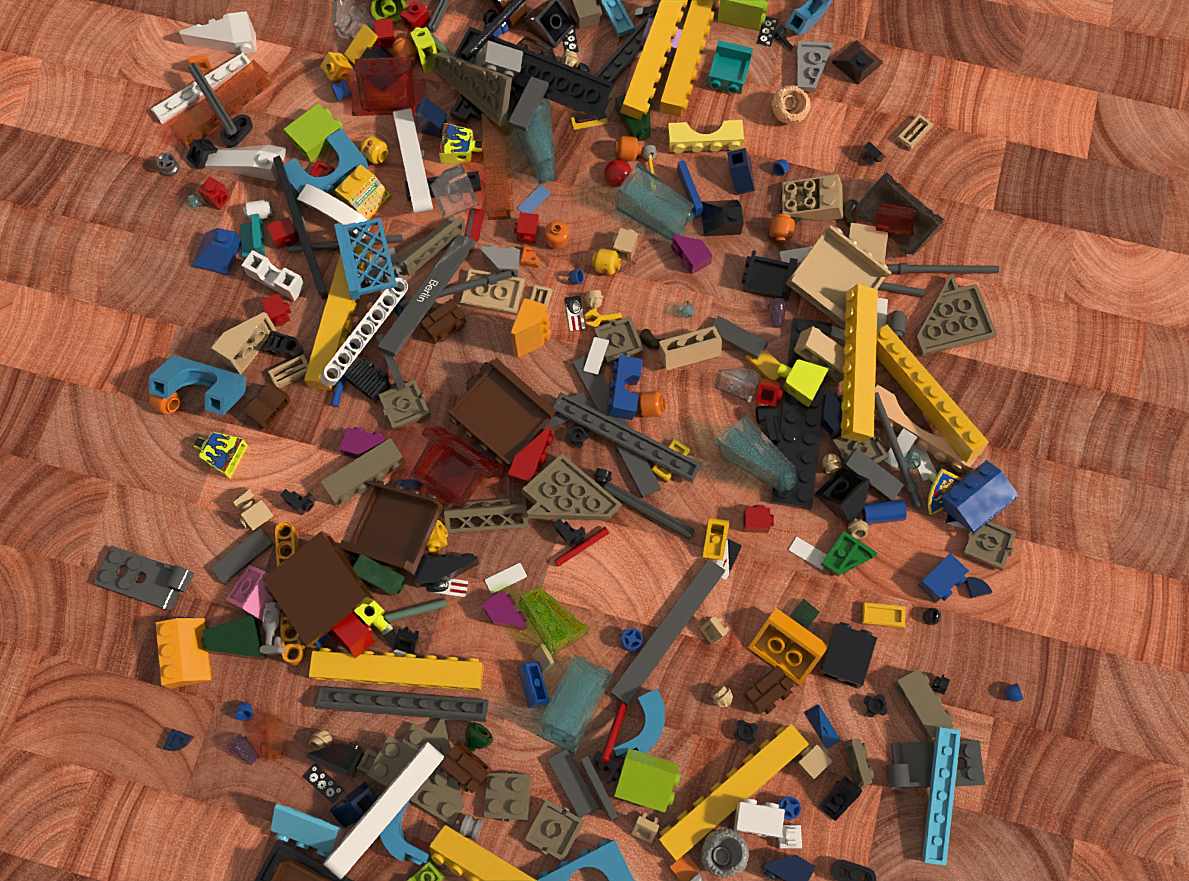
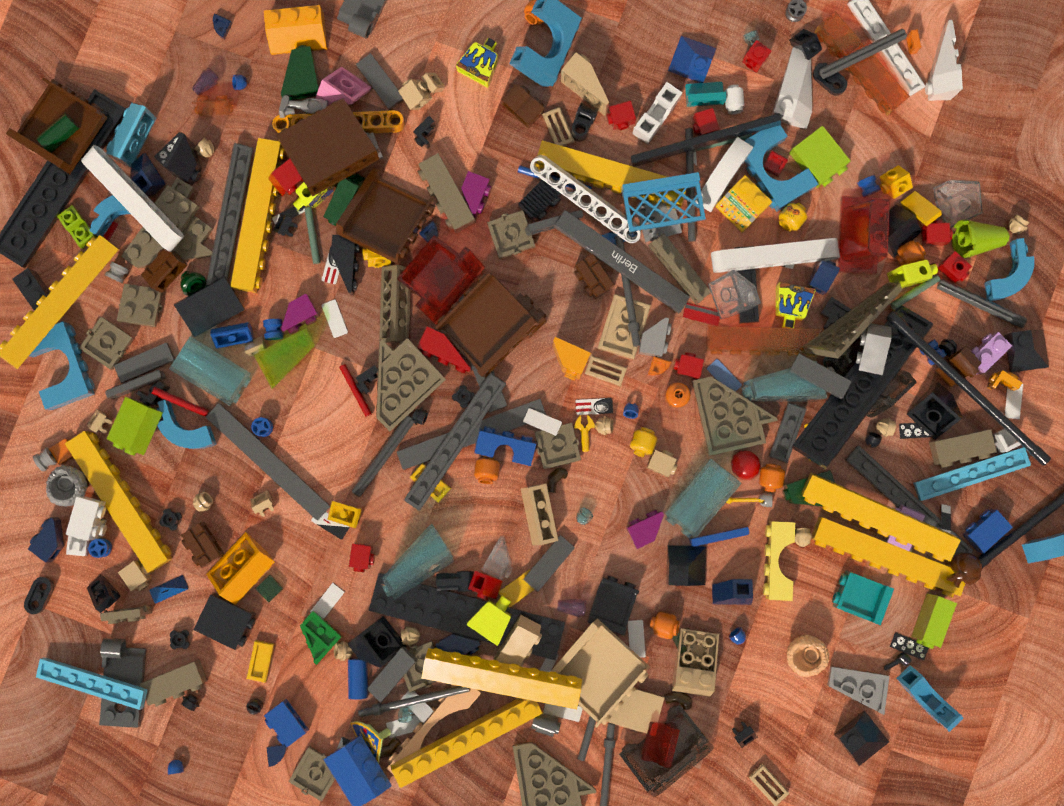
camera: 100 degrees right, 15 degrees up
none -> black tile [174,276,245,337]
none -> blue wheel [263,319,284,340]
none -> dark tan wing [692,377,778,456]
none -> dark grey tile [768,402,807,463]
none -> tan plate [795,528,812,547]

